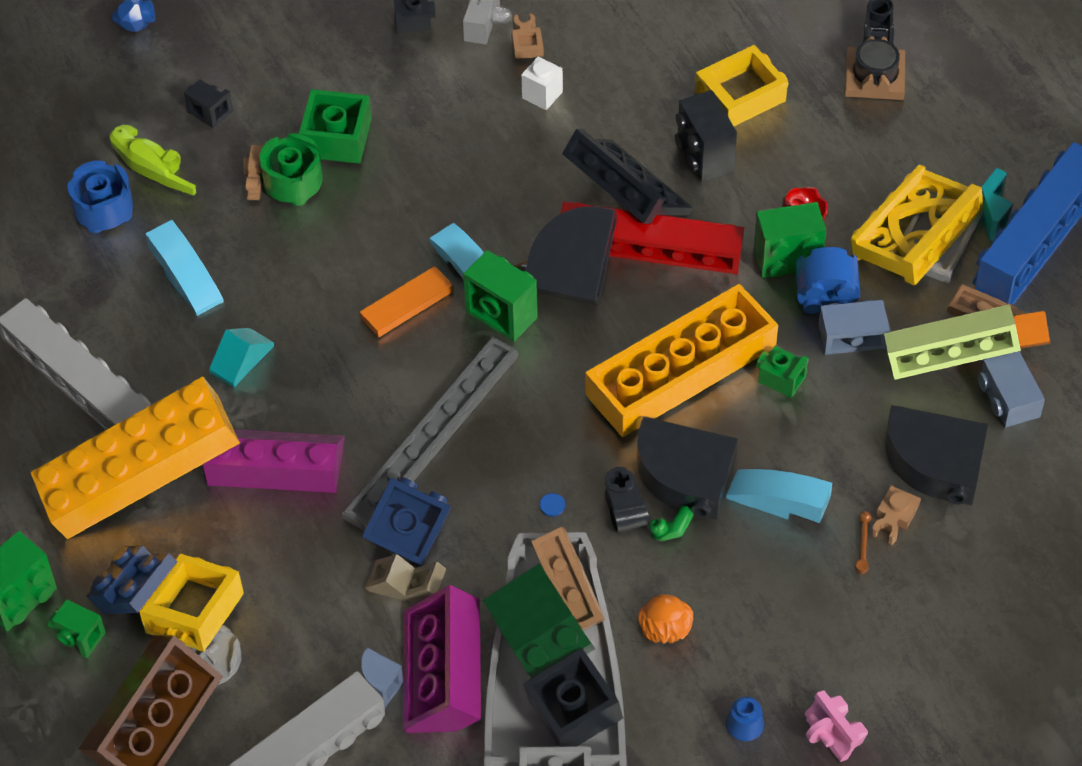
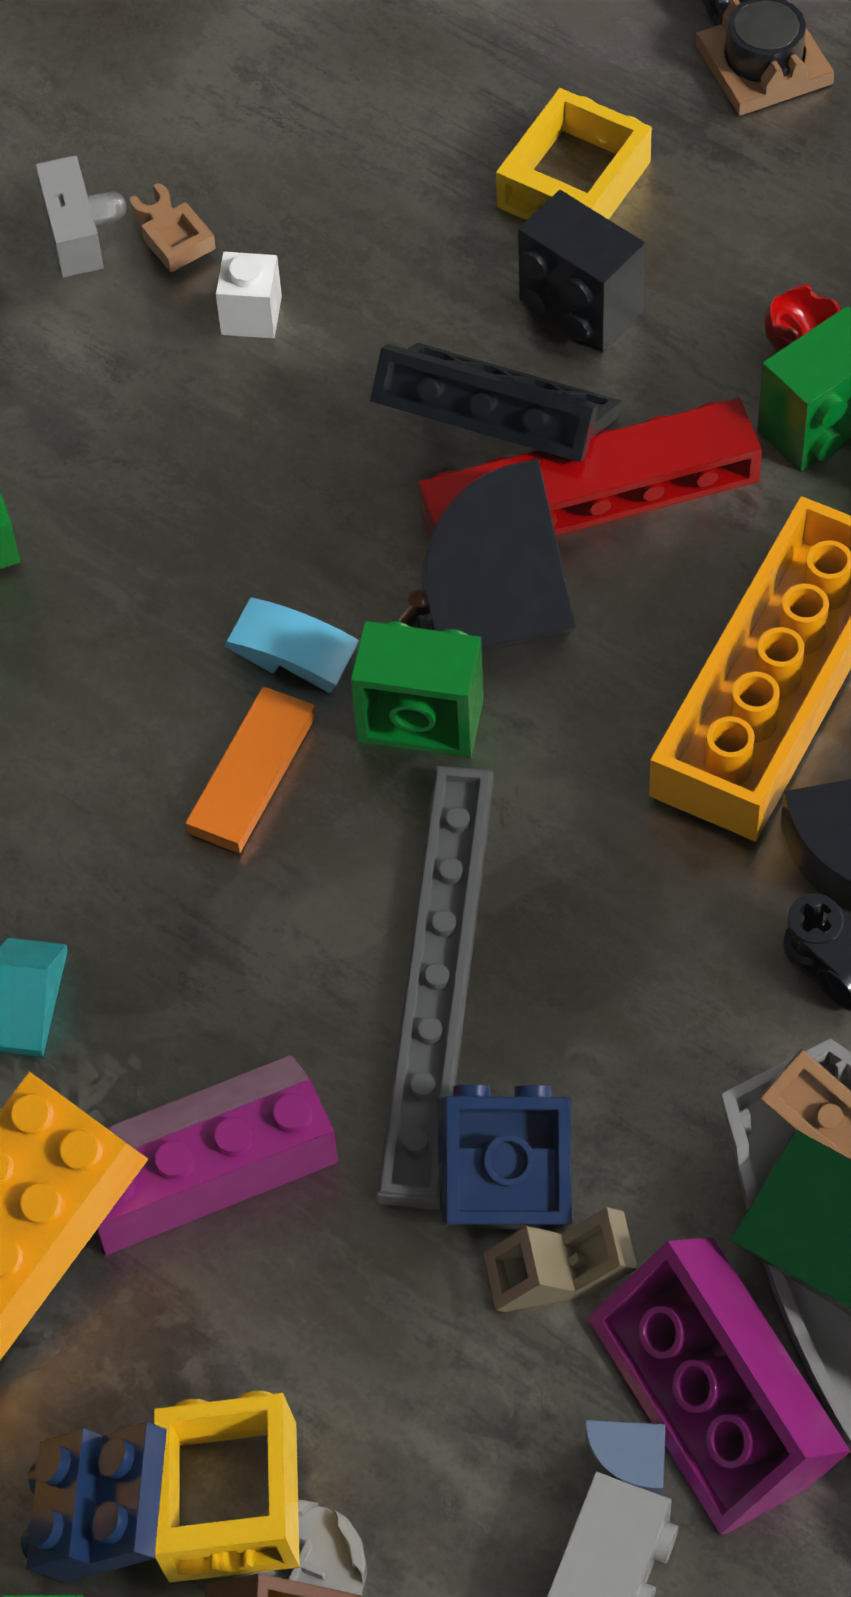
camera: 25 degrees left, 5 degrees up
blue piece [540,493,565,517] -> none

